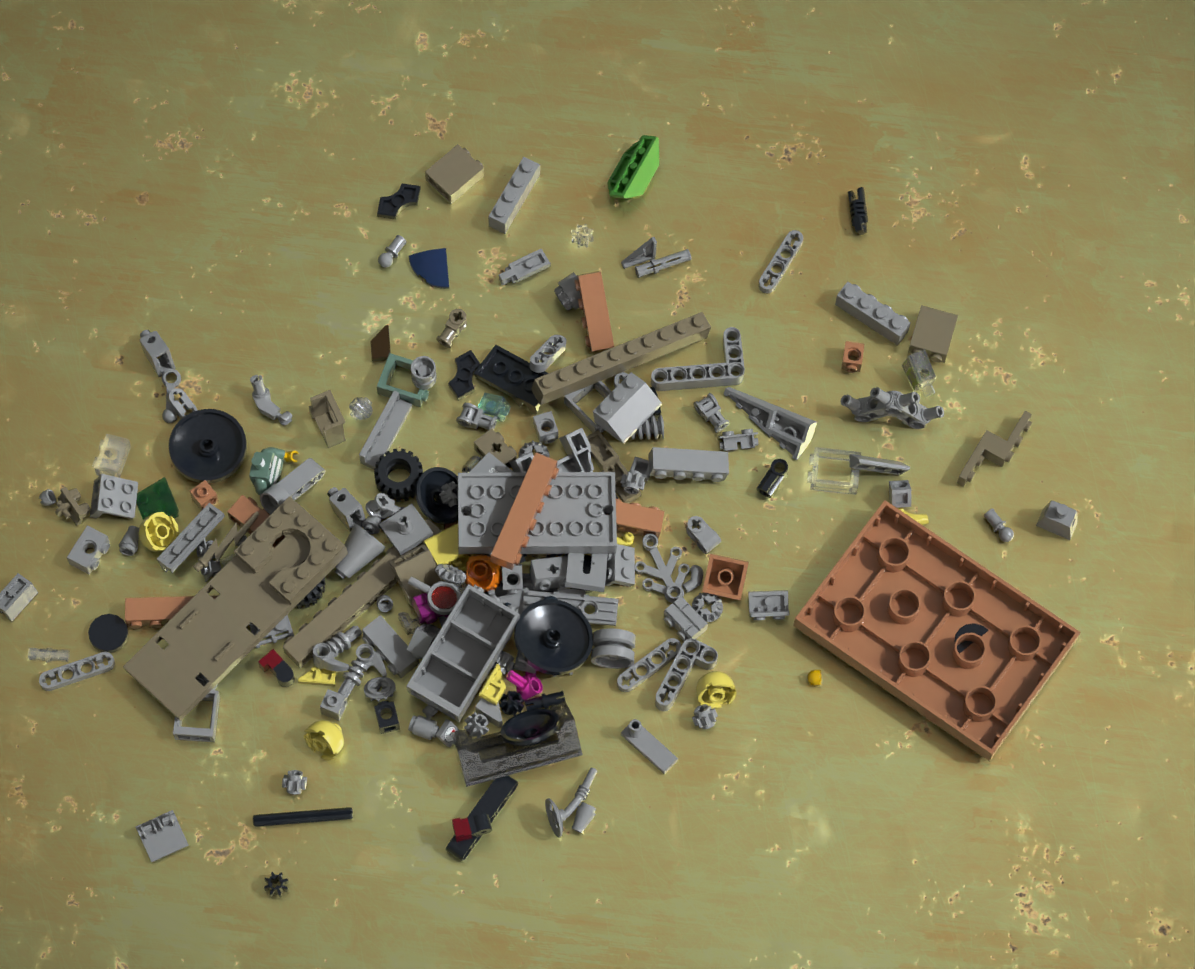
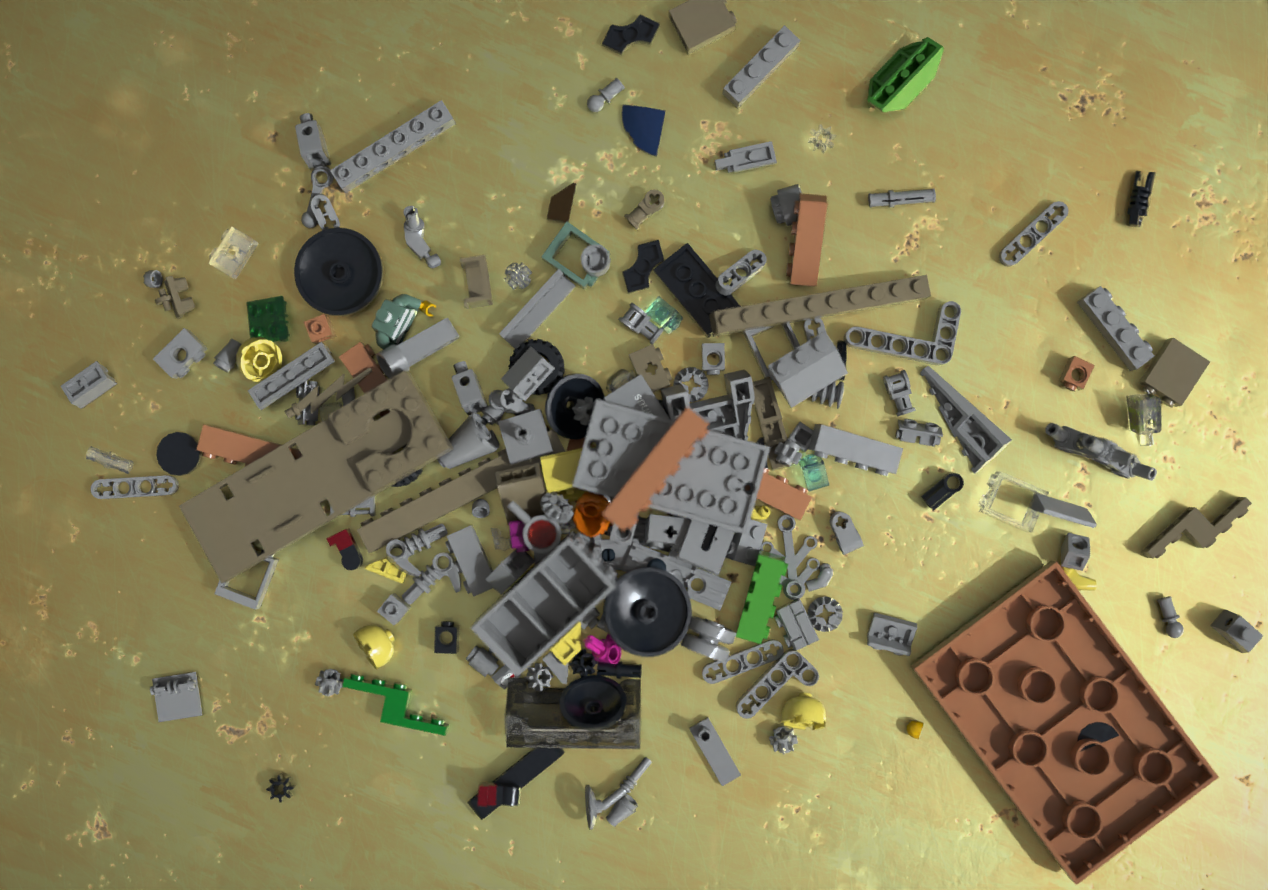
camera: 20 degrees right, 20 degrees up
light grey bracket [90,474,138,519] -> none
black axle [253,807,353,827] -> none
light grey gear [364,677,396,702] -> none
light grey tile [621,237,657,269] -> none
nougat slope [702,553,749,600] -> none
none -> light grey brick [330,100,456,193]
none -> green bracket [342,674,449,736]
none -> light grey hinge [501,347,555,401]
none -> bright green wedge [736,550,788,644]
none -> clear light blue bracket [799,454,829,491]

